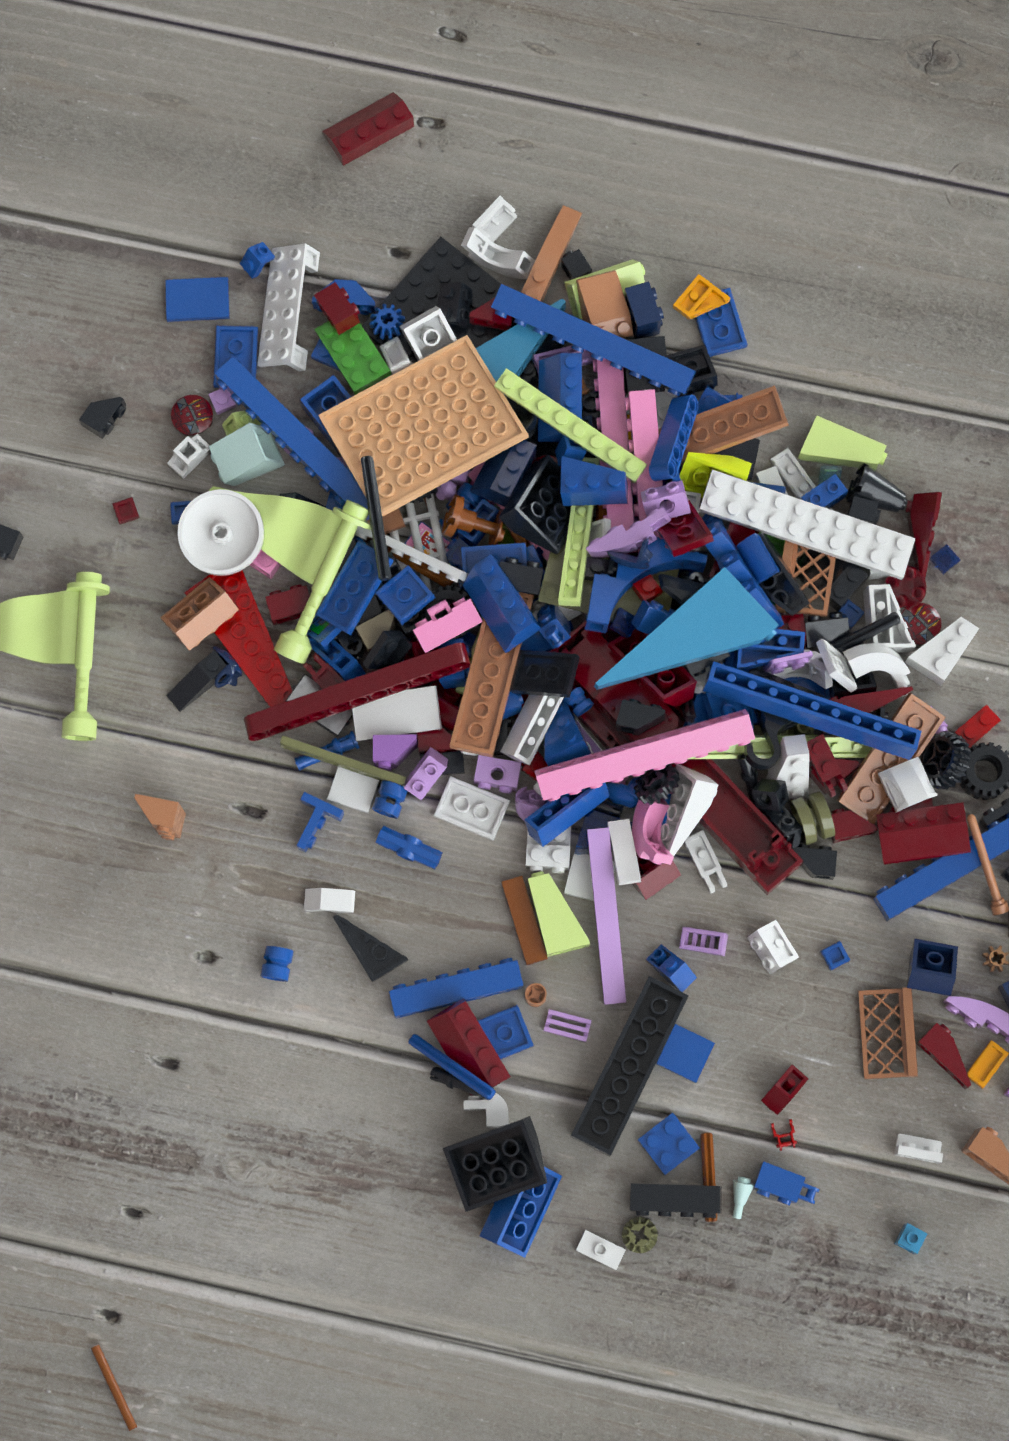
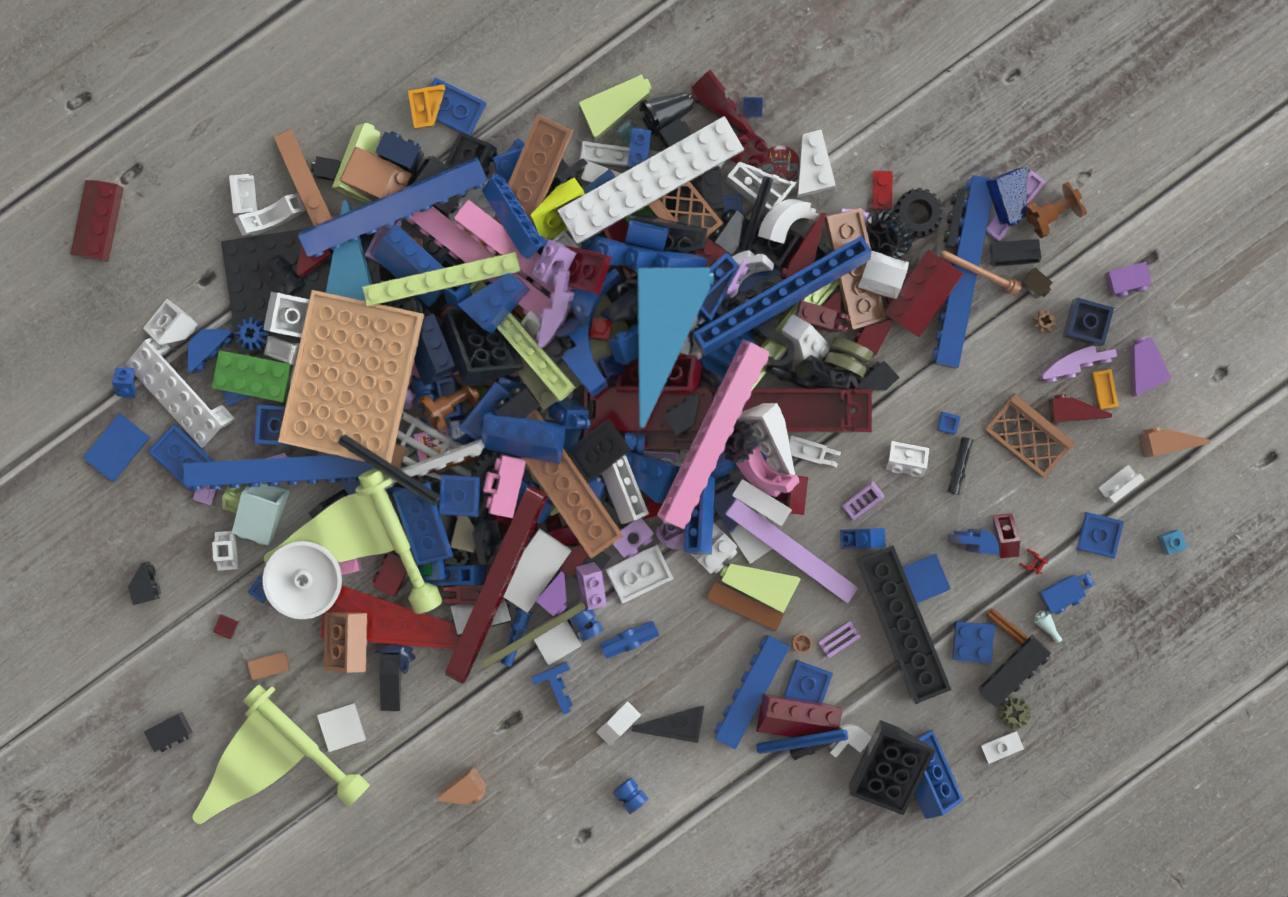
camera: 50 degrees left, 10 degrees up
dark red dish [171,395,213,436] -> none
dark red brick [314,282,360,335] -> none
white tile [816,639,857,692] -> none
dark blue brick [907,939,958,996] -> none
none -> white slope [143,299,198,345]
none -> nougat tile [247,651,290,680]
none -> white tile [317,703,366,752]
none -> black plate [551,158,588,189]
none -> black pin [947,437,974,495]
none -> blue brick [948,529,999,555]
none -> blue tile [1076,512,1124,559]

